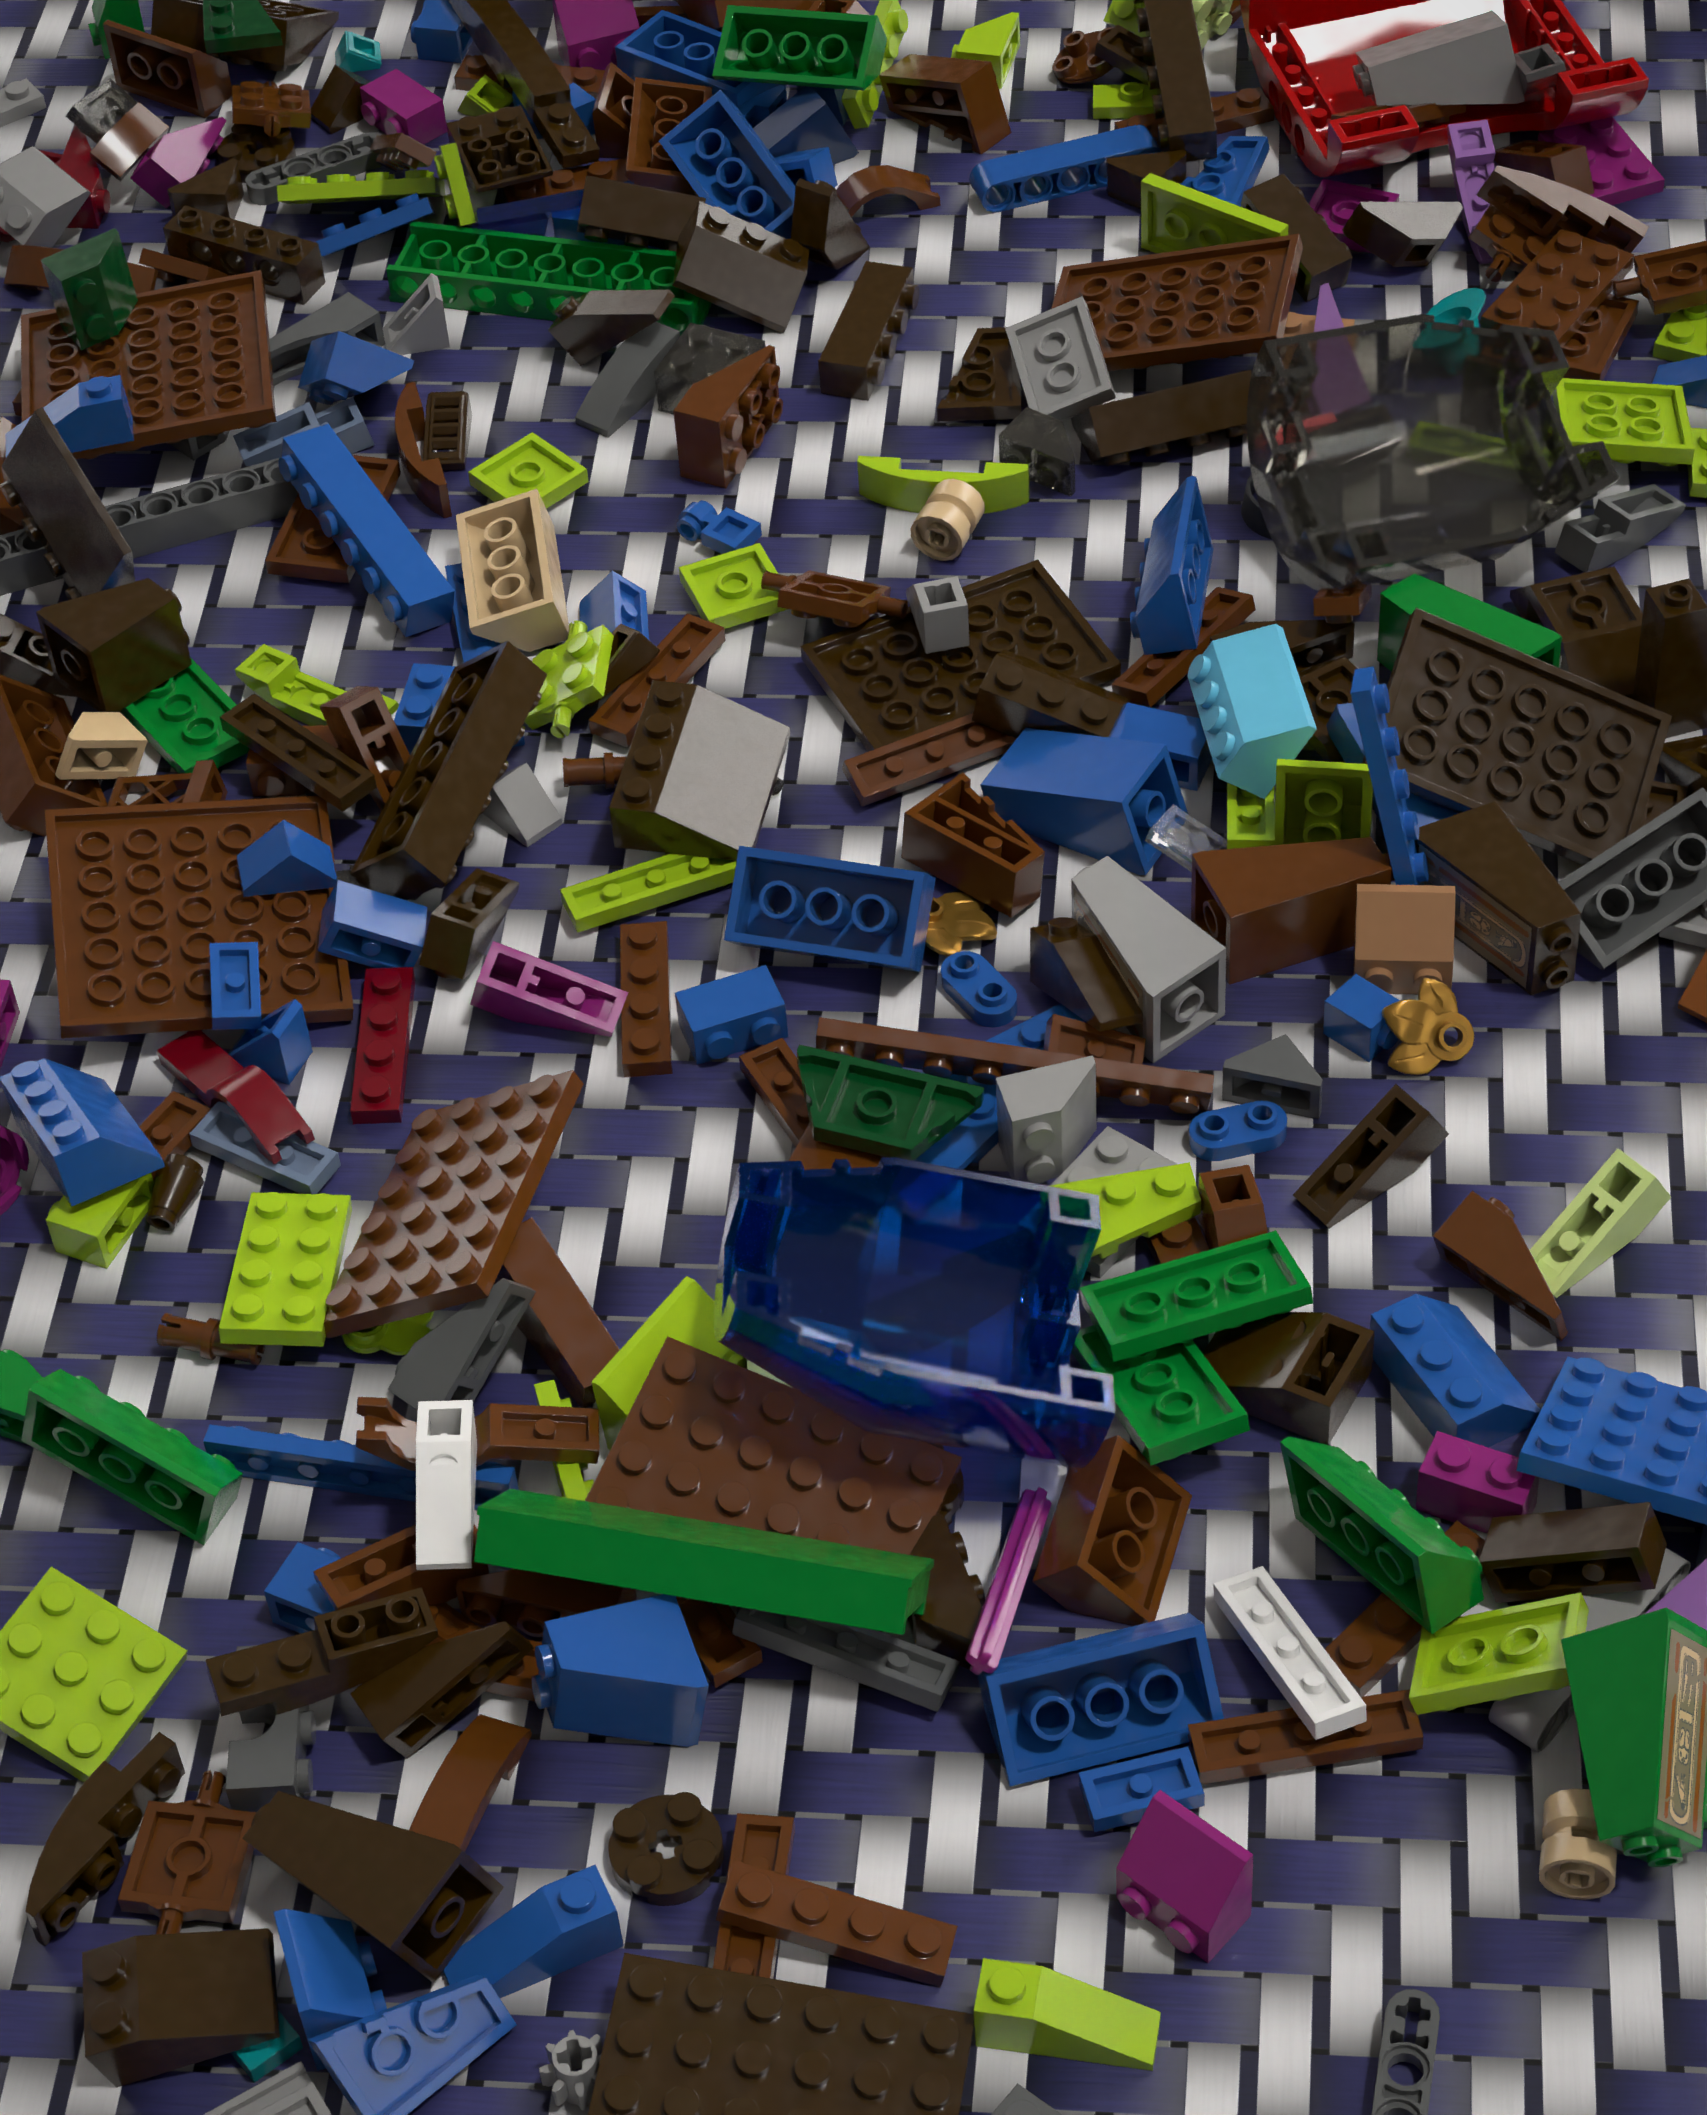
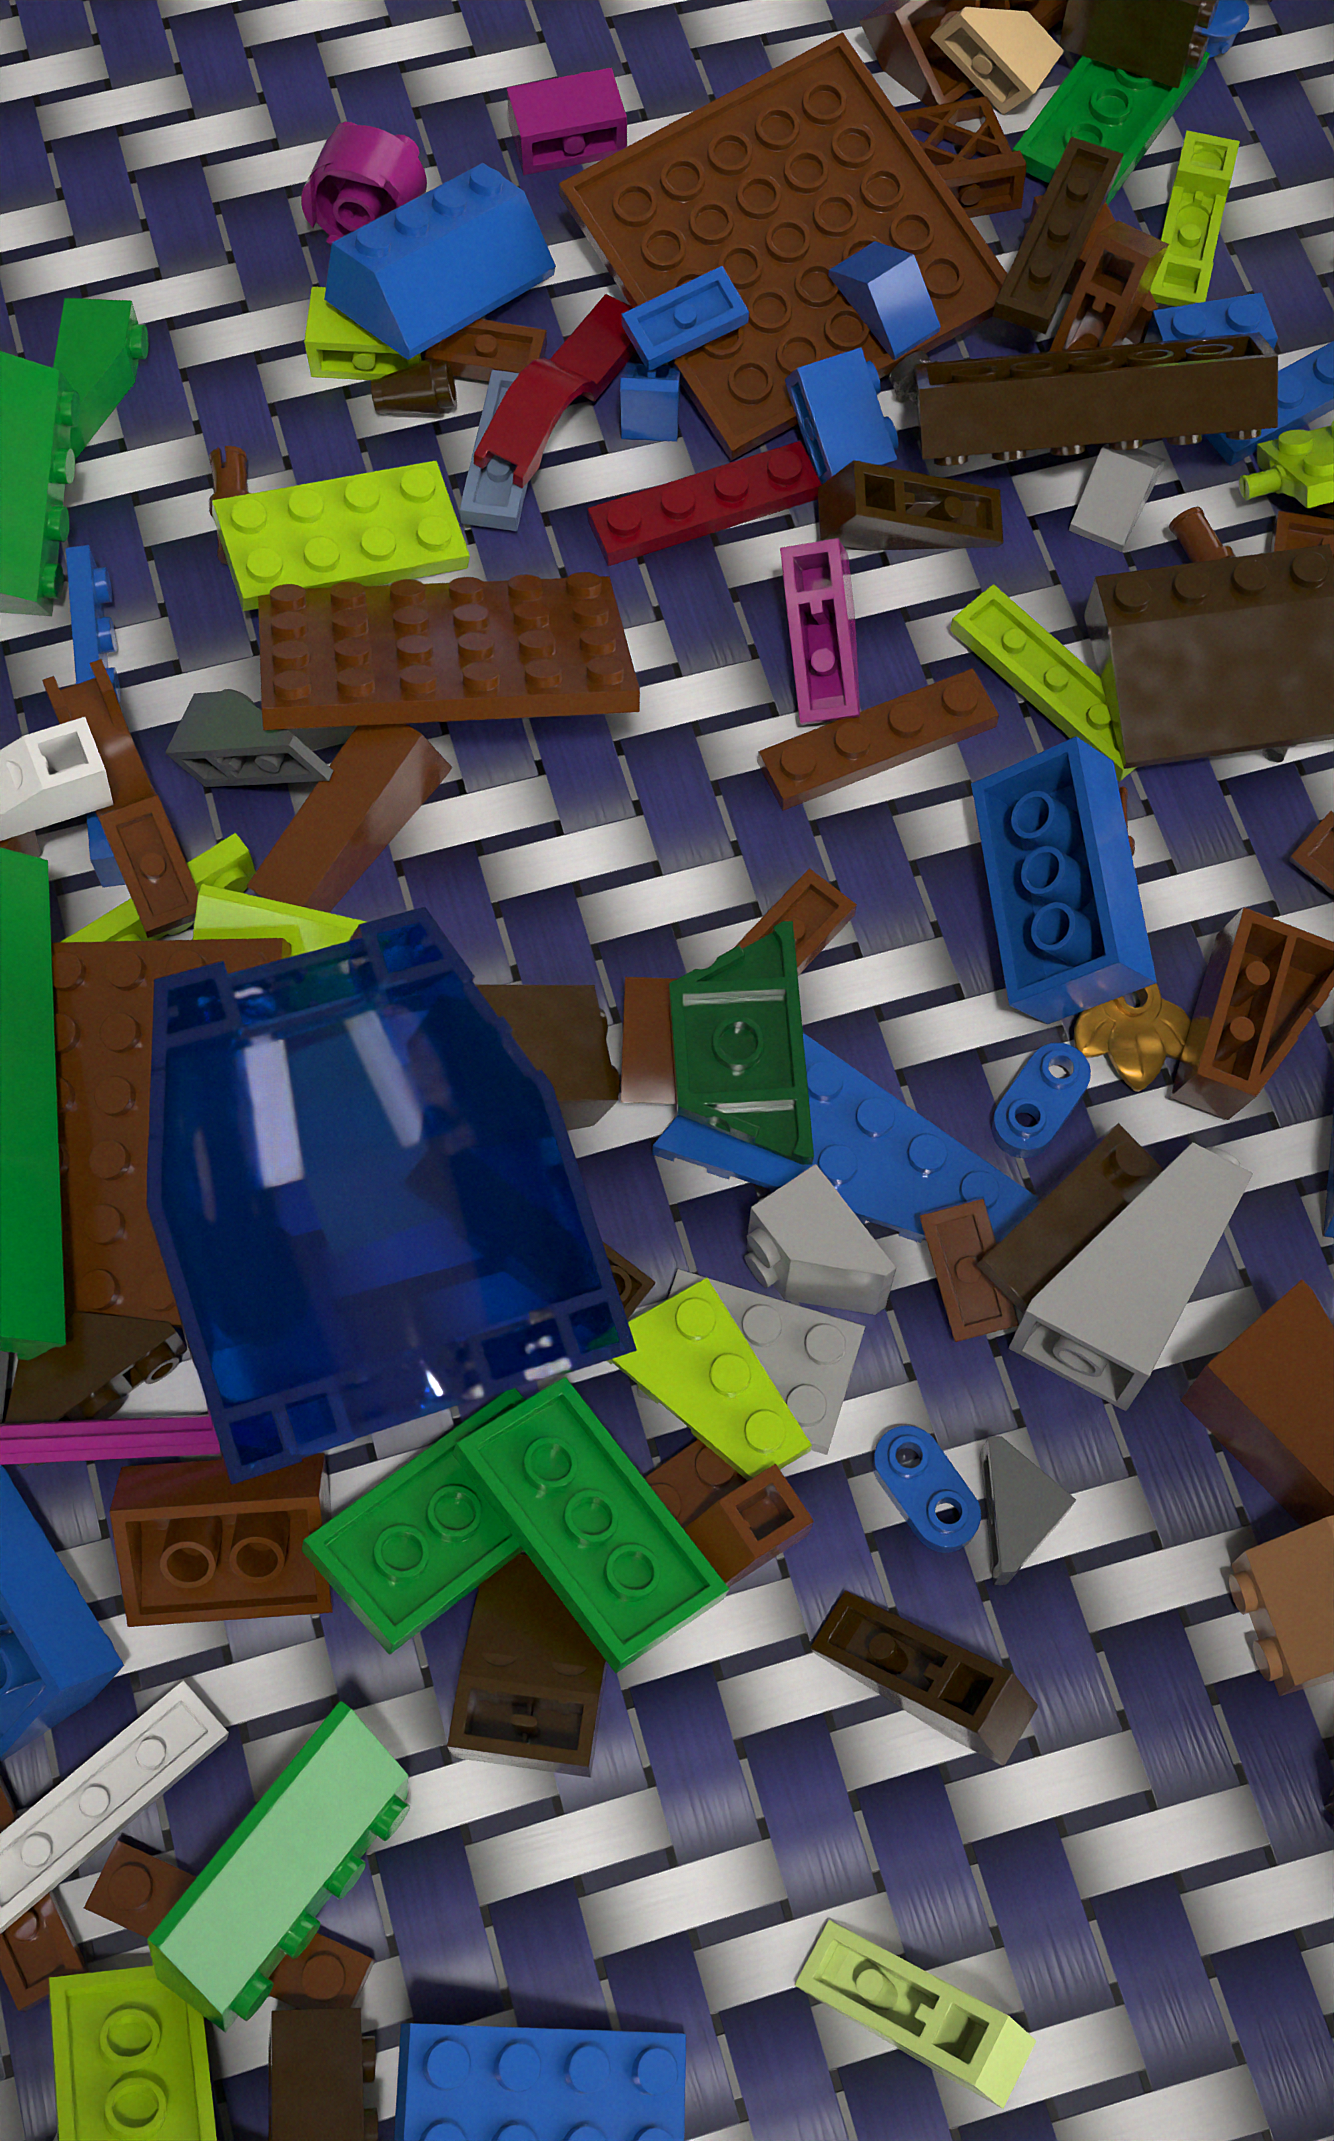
camera: 65 degrees right, 20 degrees up
blue brick [675,965,788,1065] -> none
reddish brown plate [816,1017,1214,1114] -> none
blue brick [1323,974,1400,1062] -> none
blue slope [1370,1294,1541,1448] -> none
pearl gold plate [1382,978,1474,1075] -> none
magenta brick [1416,1431,1540,1534] -> none
reddish brown slope [1433,1191,1568,1341] -> none

